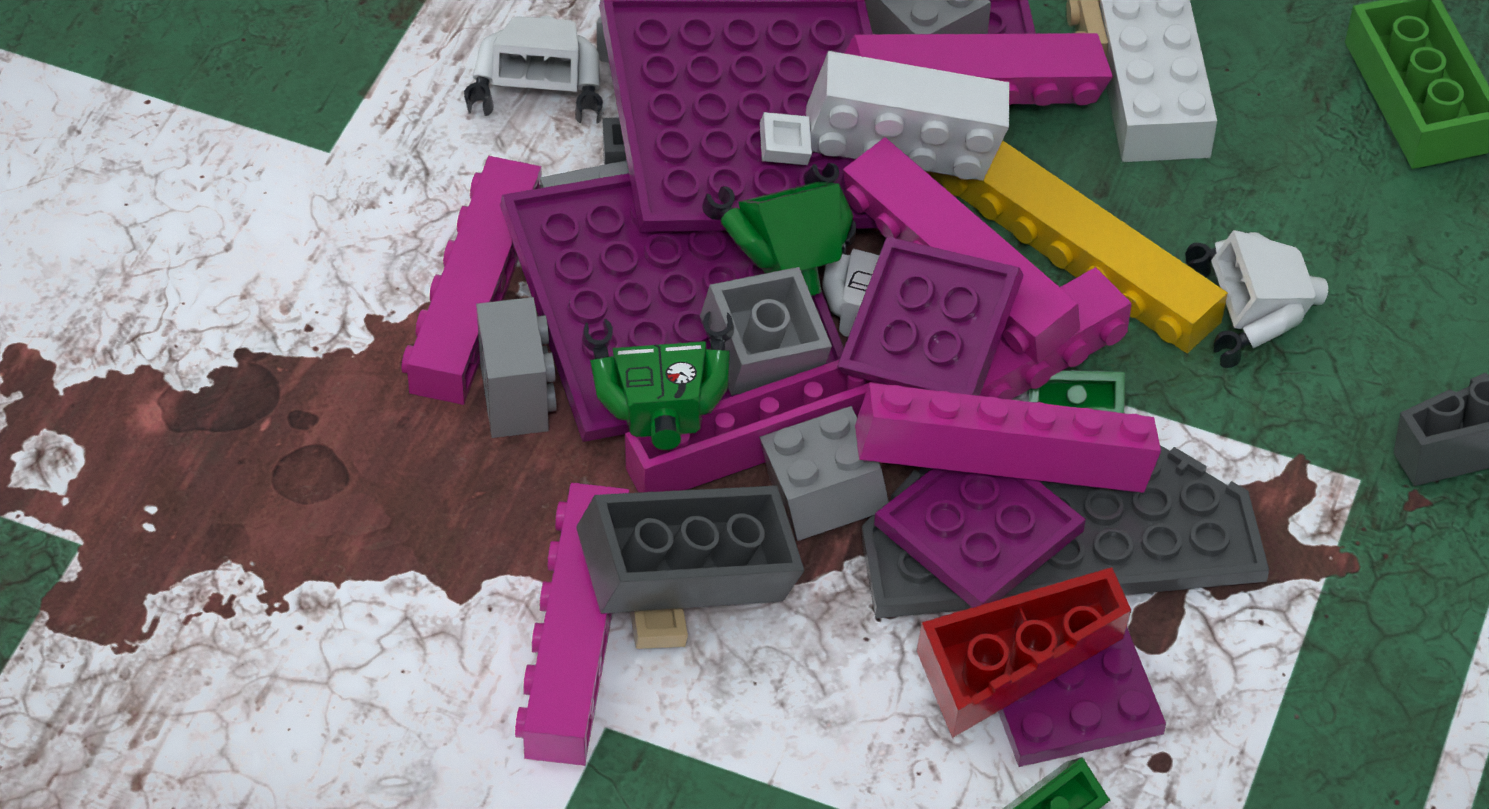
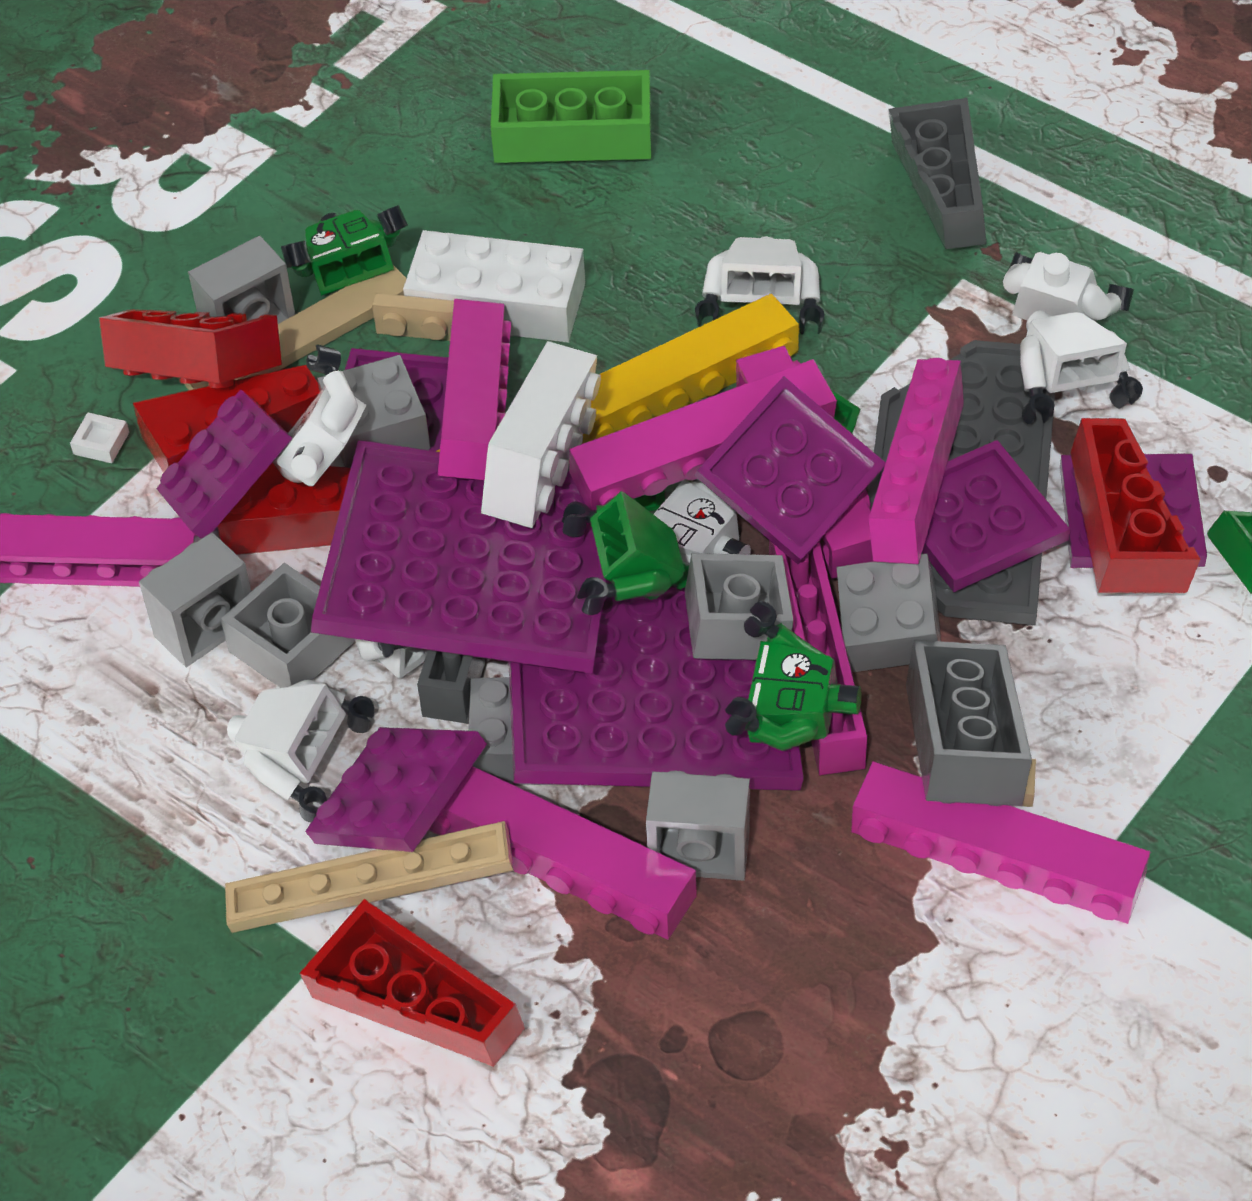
camera: 70 degrees left, 0 degrees up
white plate [760,112,812,165] -> none
none -> tan tile [225,821,513,933]
none -> red wedge [299,899,525,1067]
none -> magenta plate [305,727,487,852]
none -> white torso [1003,252,1134,321]
none -> white torso [1020,311,1143,424]

